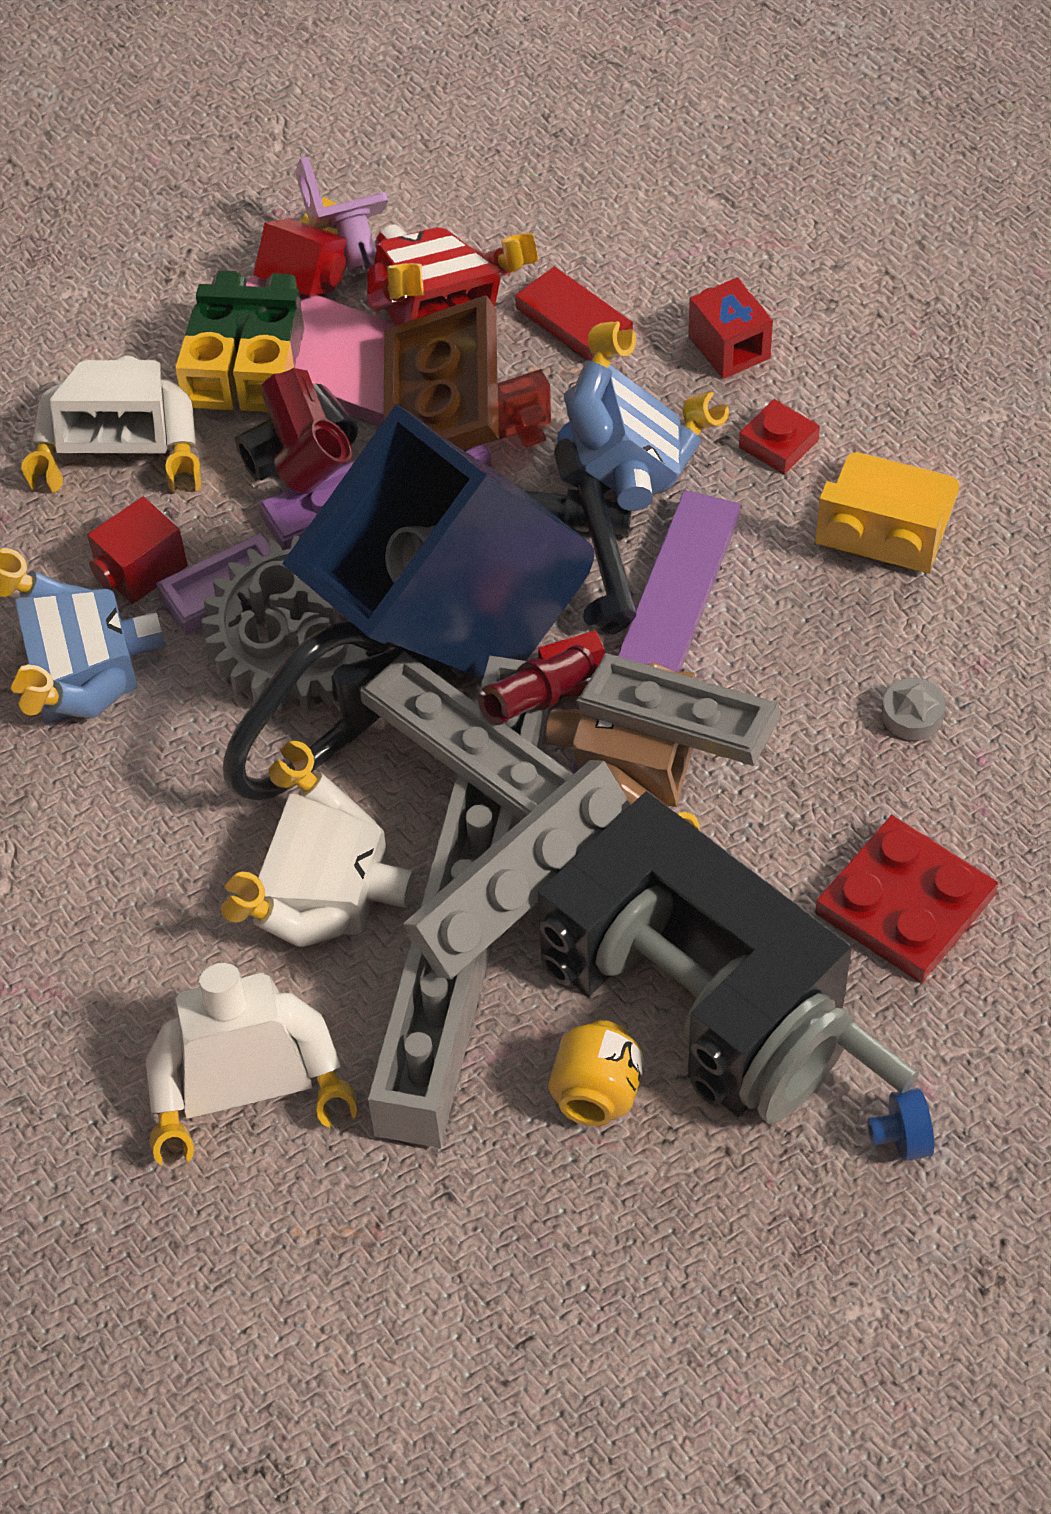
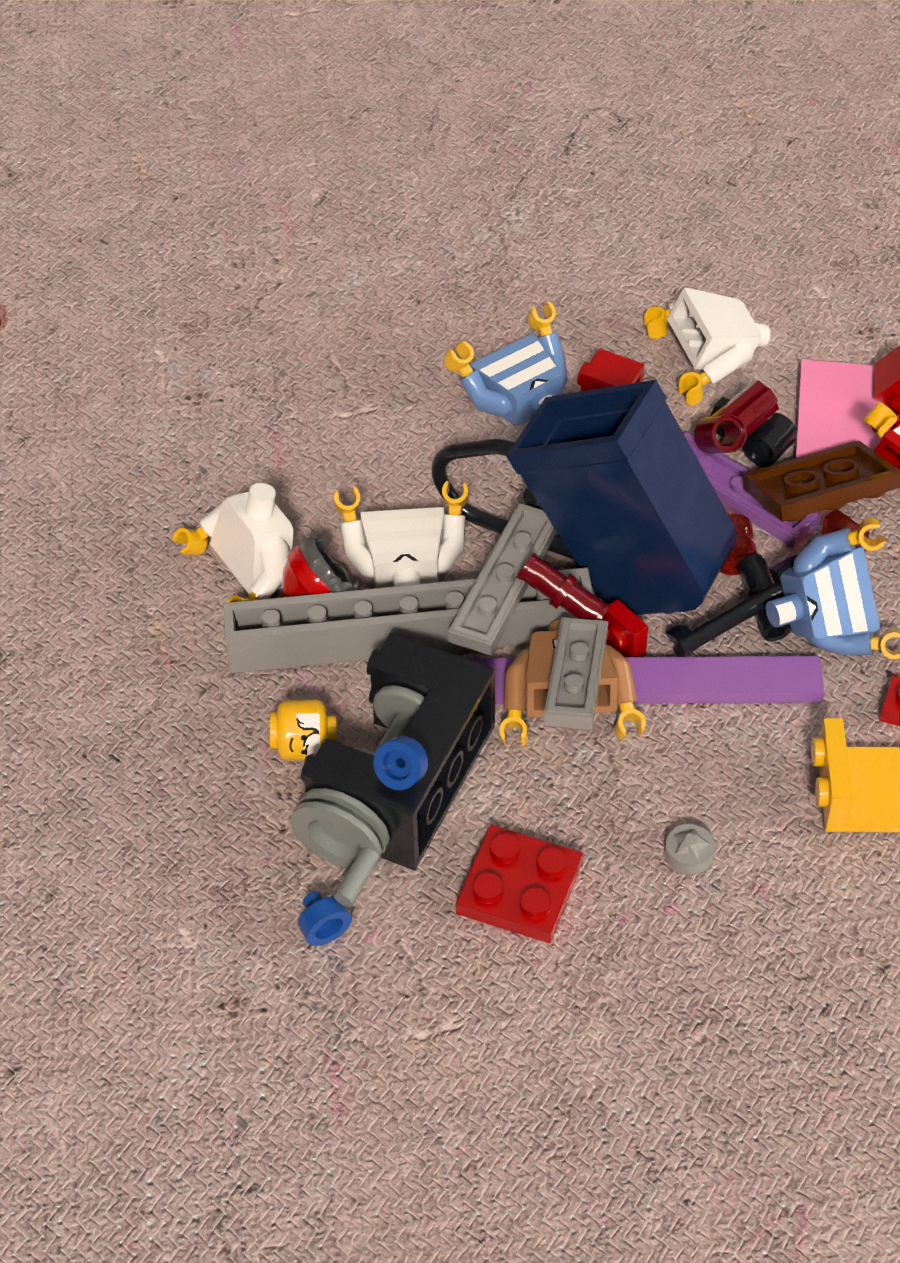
camera: 70 degrees right, 5 degrees down
hips [175,271,305,412] -> none
light grey plate [403,760,631,979] -> none
none -> hair [282,535,359,597]
none -> blue tile [373,736,428,790]

